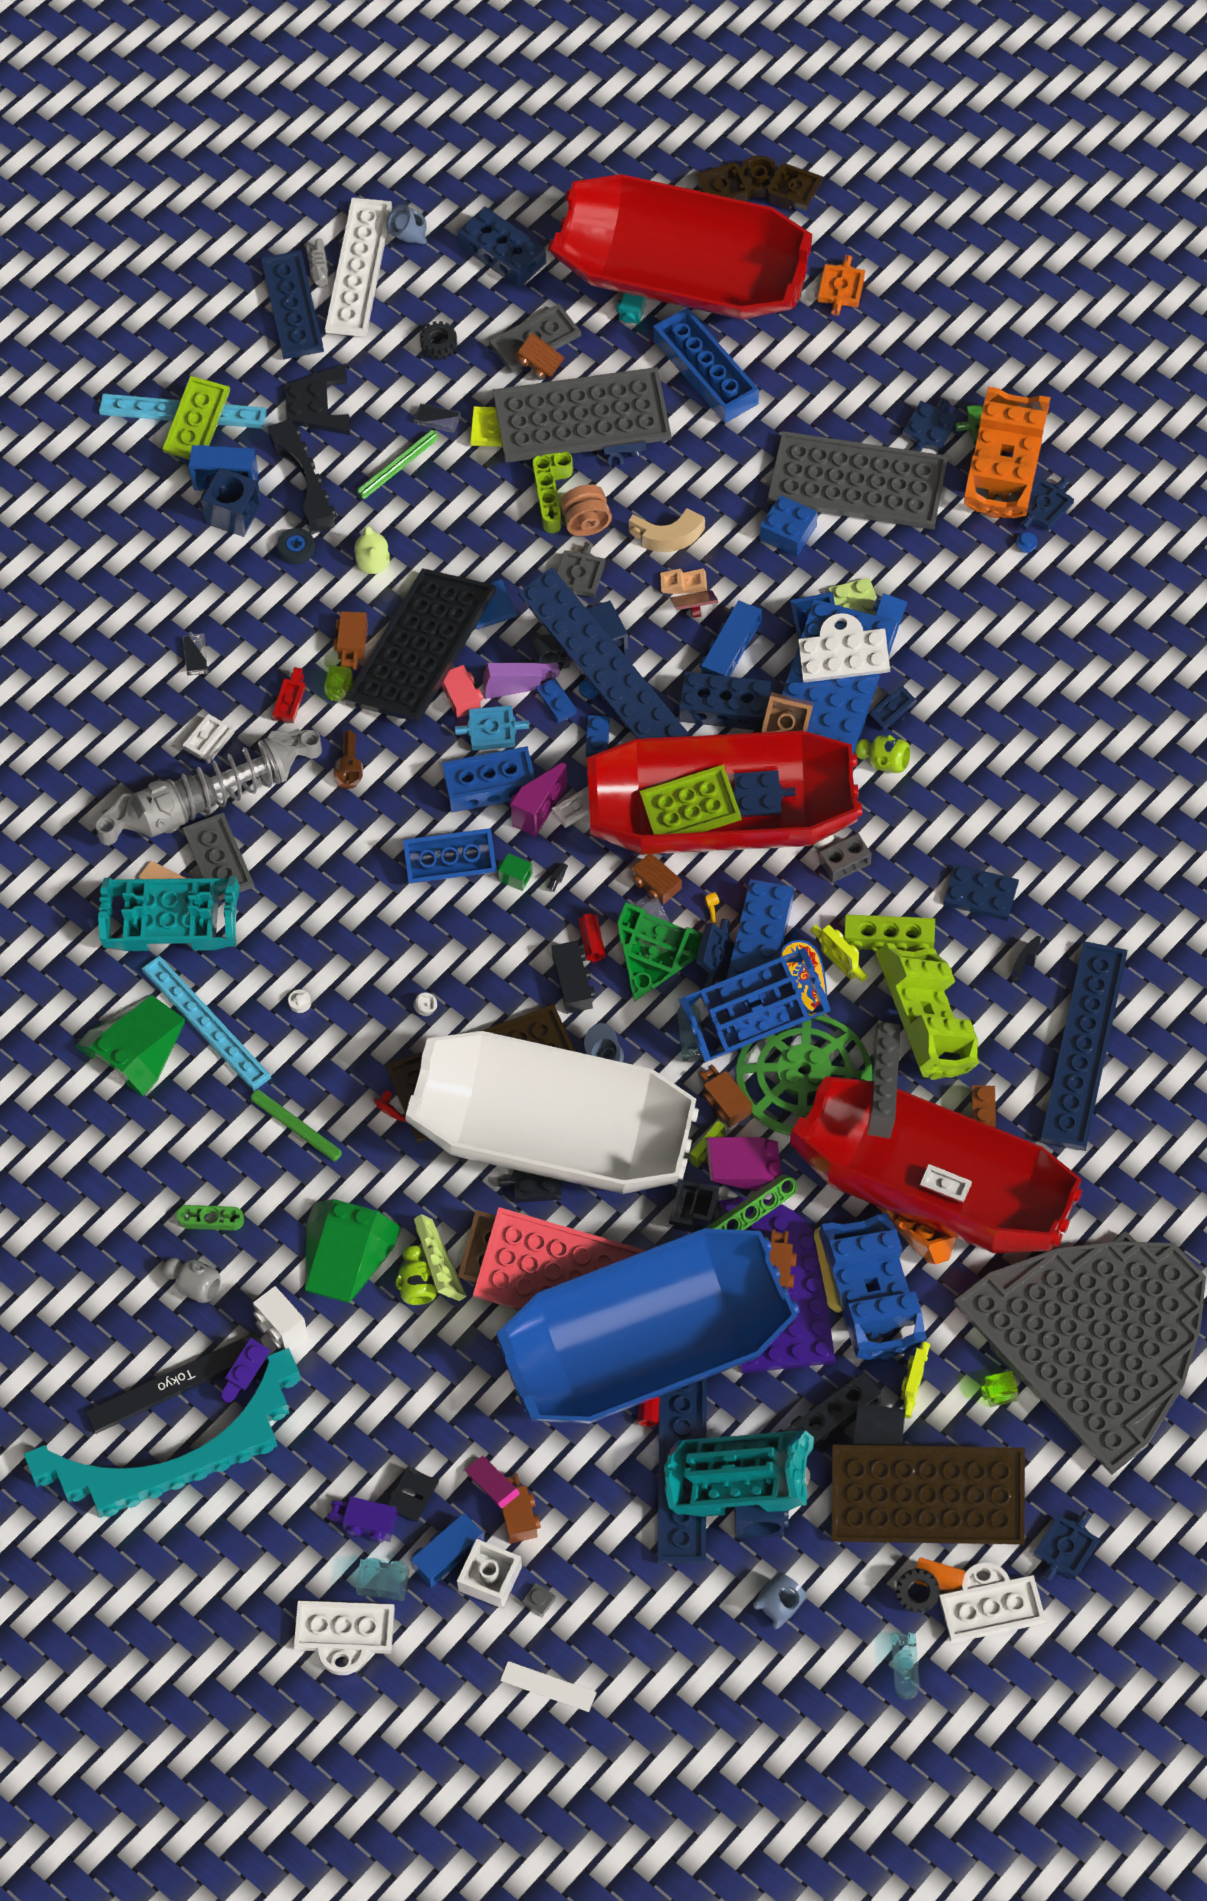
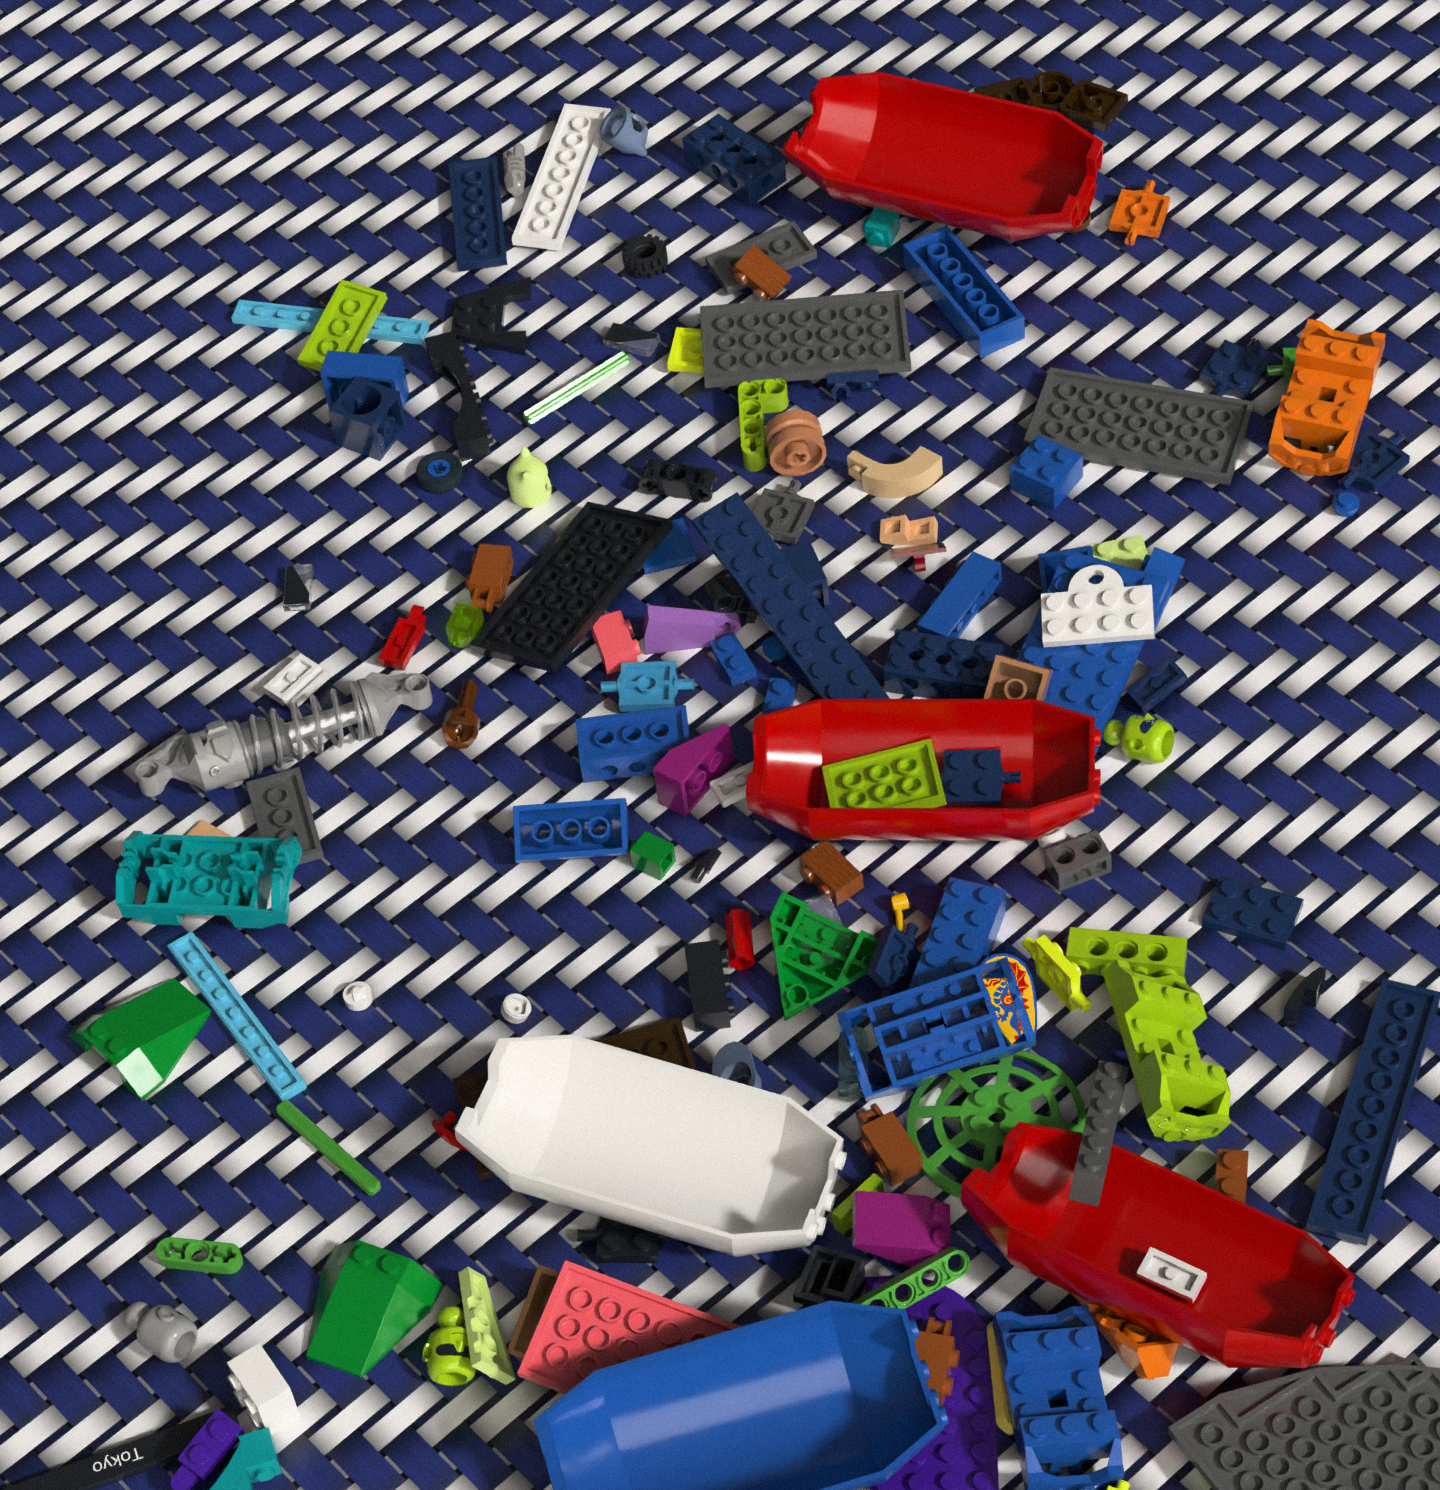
camera: 10 degrees right, 10 degrees down
none -> black piece [638,459,718,502]

